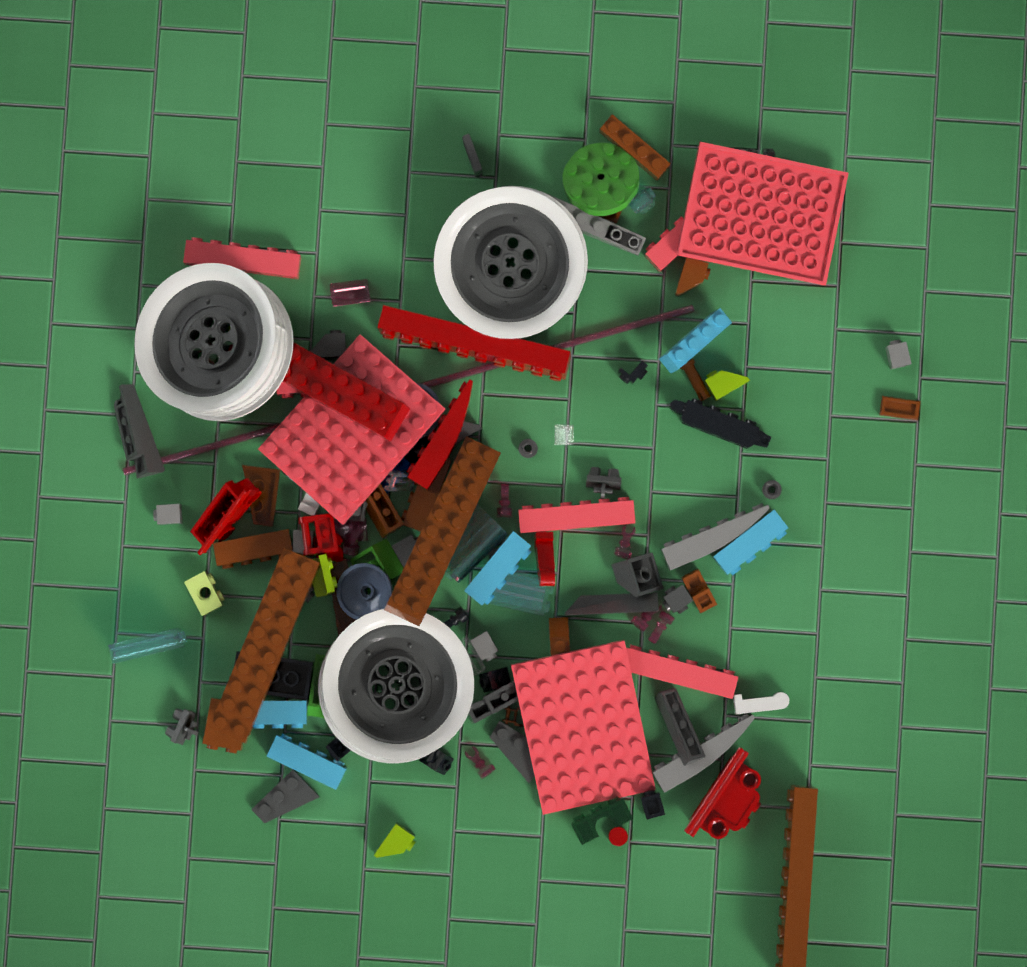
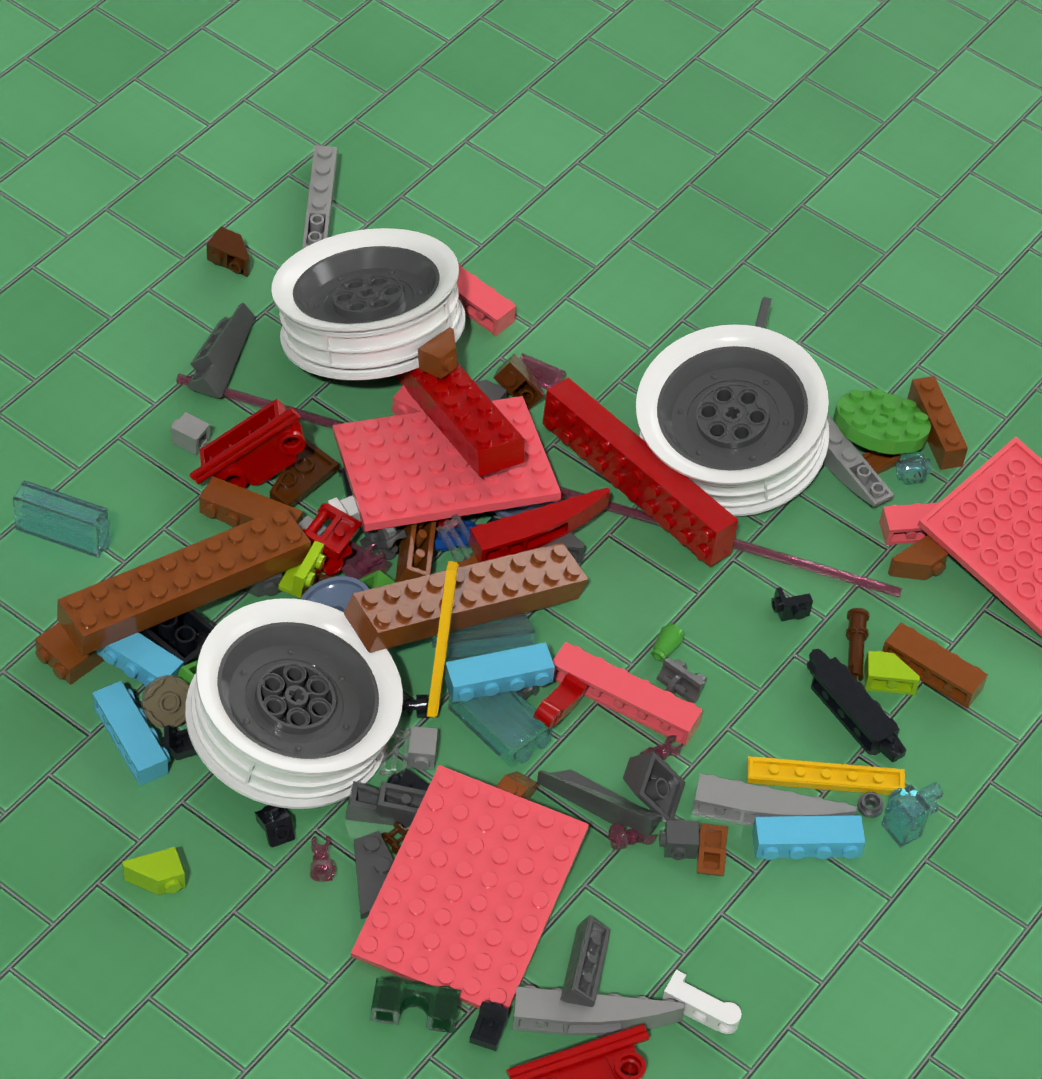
camera: 25 degrees right, 35 degrees down
dark grey hips [165,709,199,745] -> none
yellowish green brick [184,571,225,616] -> none
dark grey wing [251,769,320,824] -> none
clear pink piece [497,483,512,517] -> none
flat silver plate [519,439,538,458] -> none
clear slope [554,425,574,445] -> none
red tile [609,826,628,846] -> none
coral brick [626,645,738,699] -> none
clear pink piece [648,610,675,644] -> none
medium azure brick [659,308,732,373] -> none
none -> dark tan tile [141,675,190,728]
none -> reddish brown slope [207,226,250,277]
none -> light grey slope [302,145,337,249]
none -> dark orange slope [418,327,457,379]
none -> yellow tile [427,561,459,718]
none -> reddish brown slope [493,354,545,410]
none -> bright green cone [651,623,684,662]
none -> yellow tile [747,756,905,796]
none -> clear light blue brick [881,782,943,848]
none -> dark orange brick [882,623,988,709]

